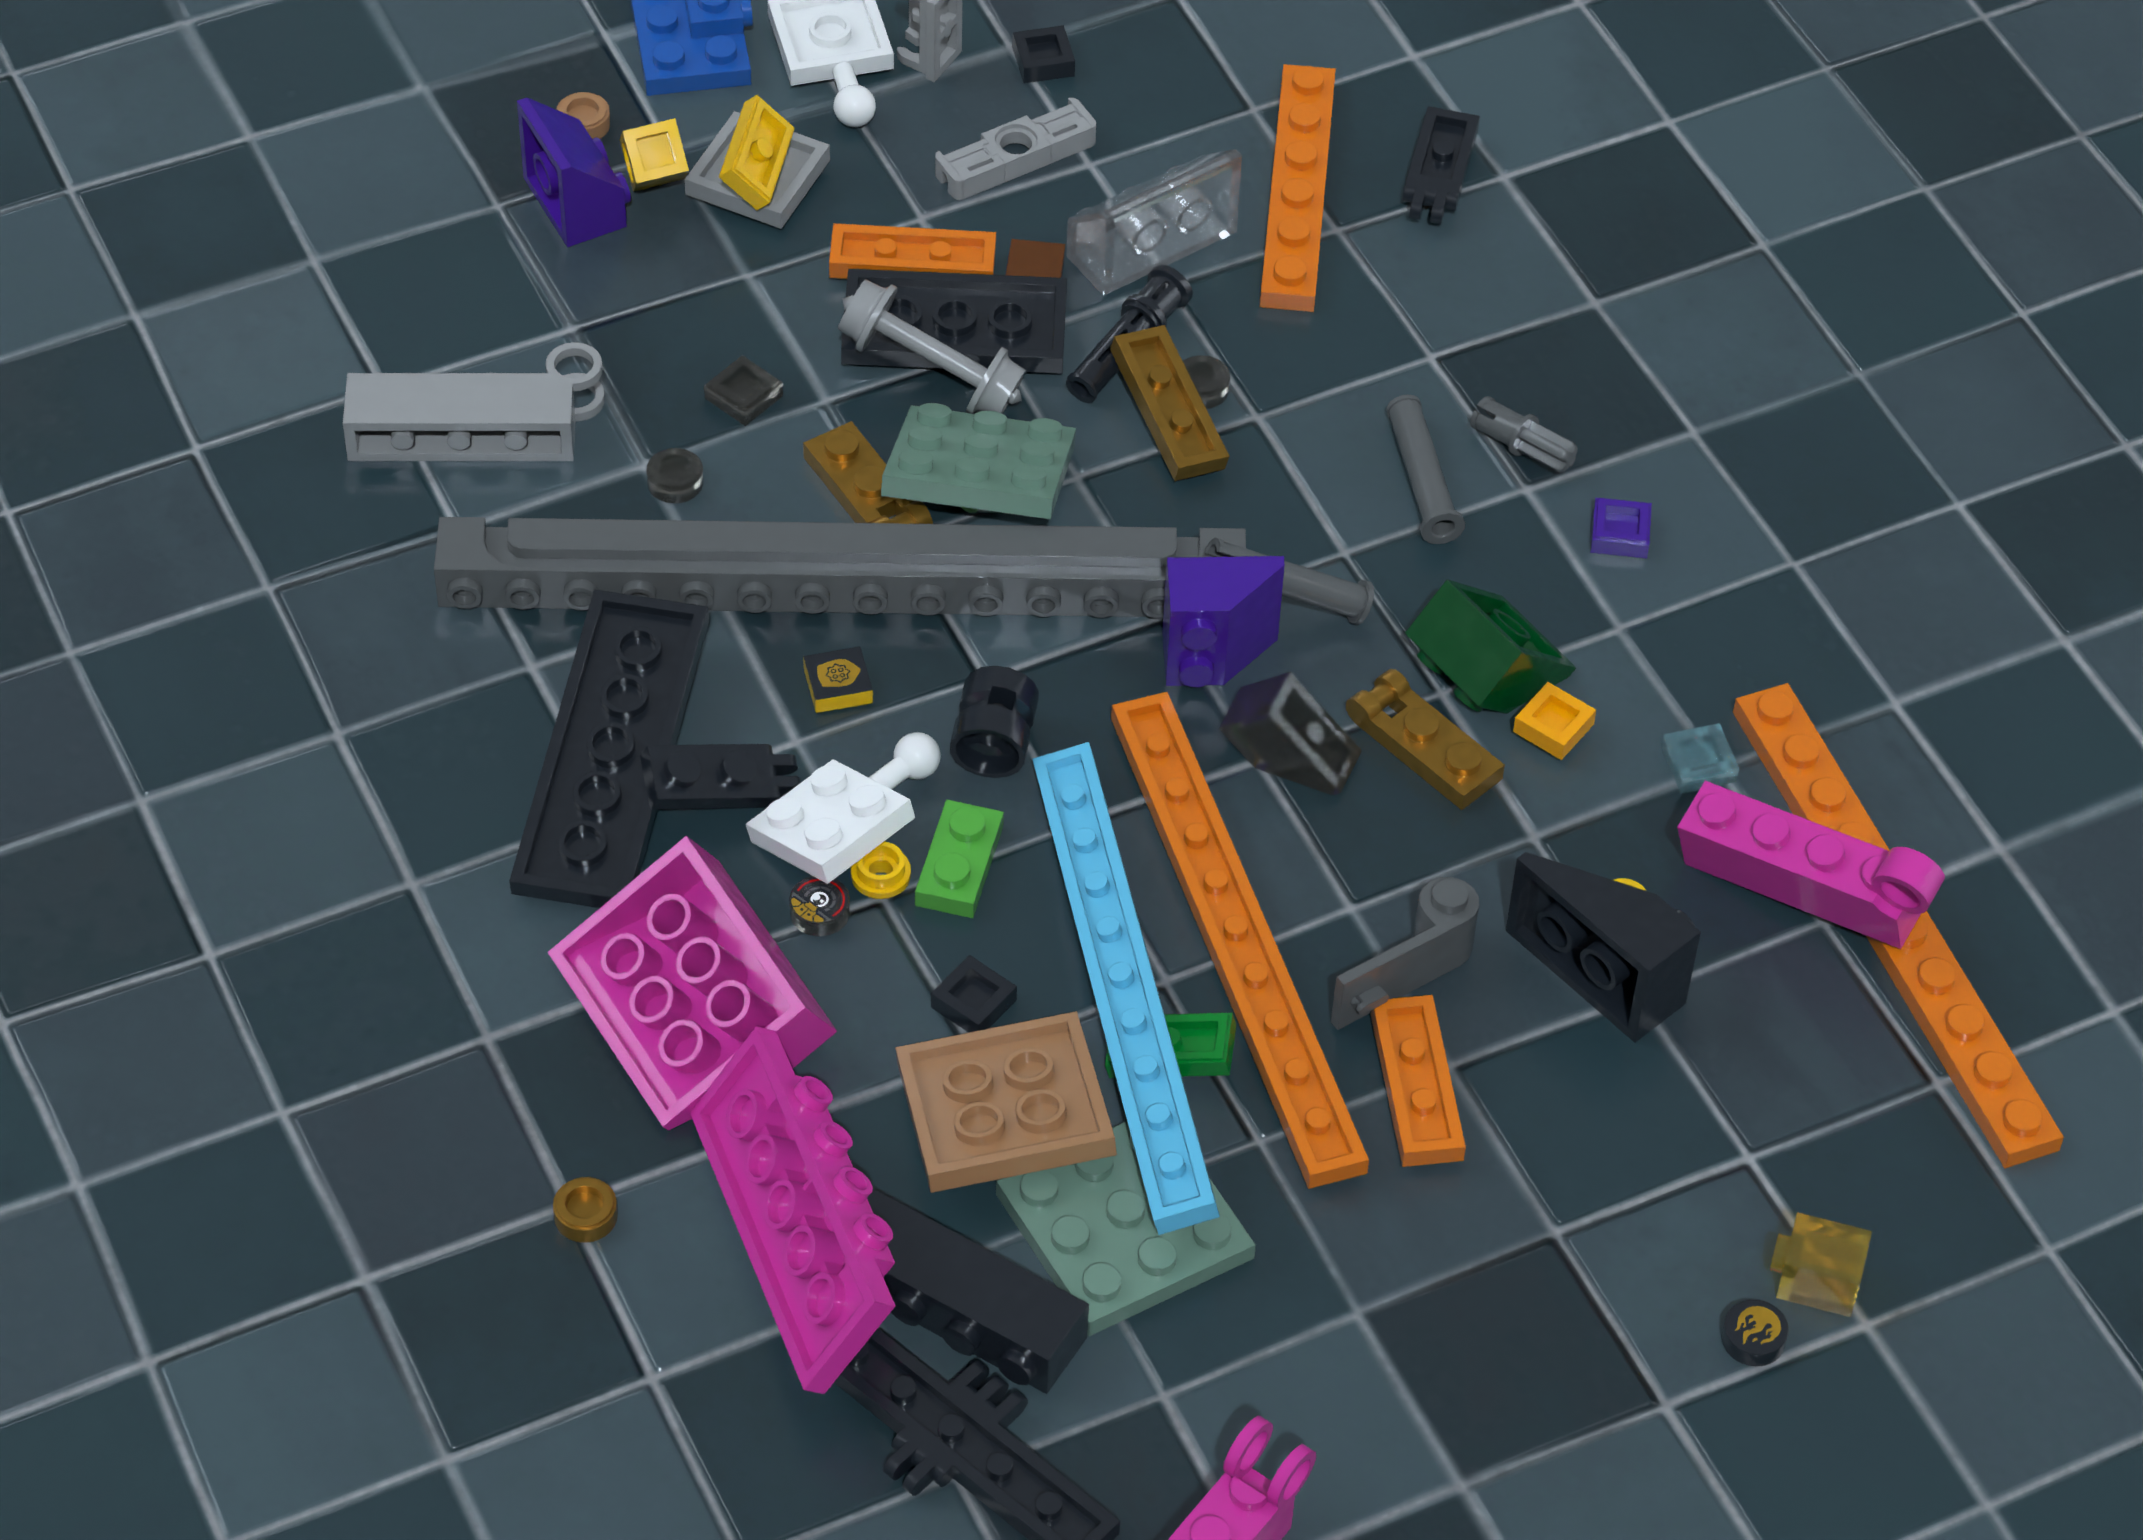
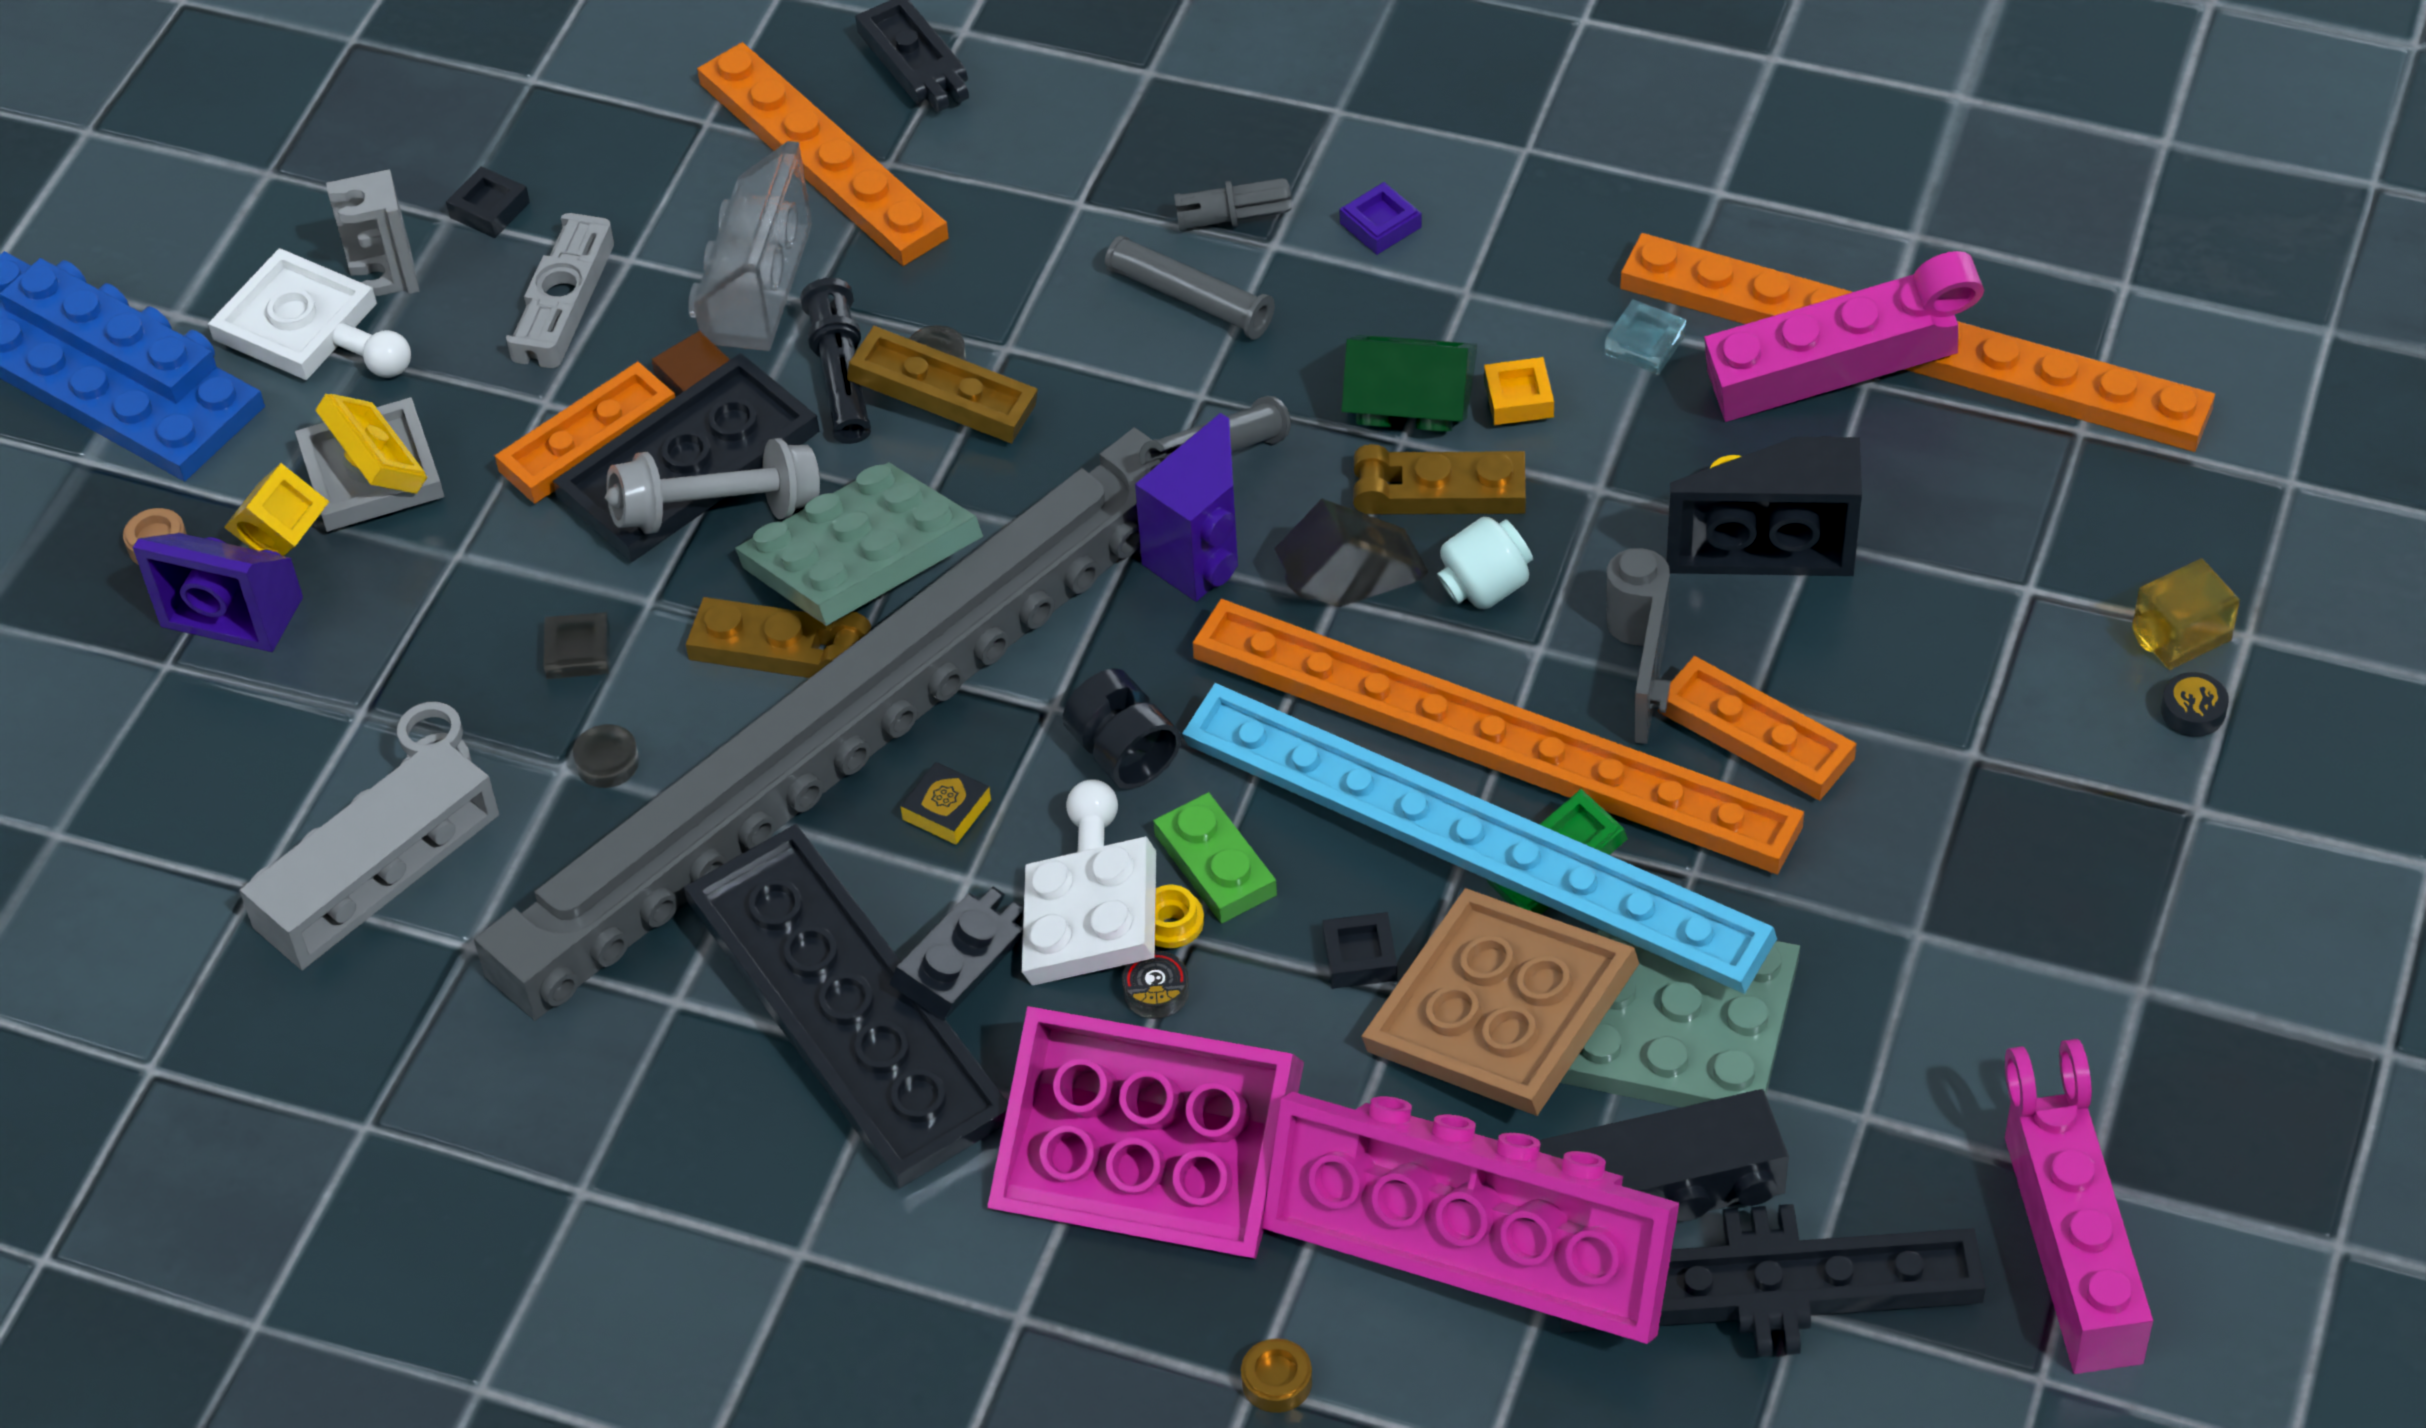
camera: 40 degrees left, 0 degrees up
none -> light aqua head [1437,517,1533,610]

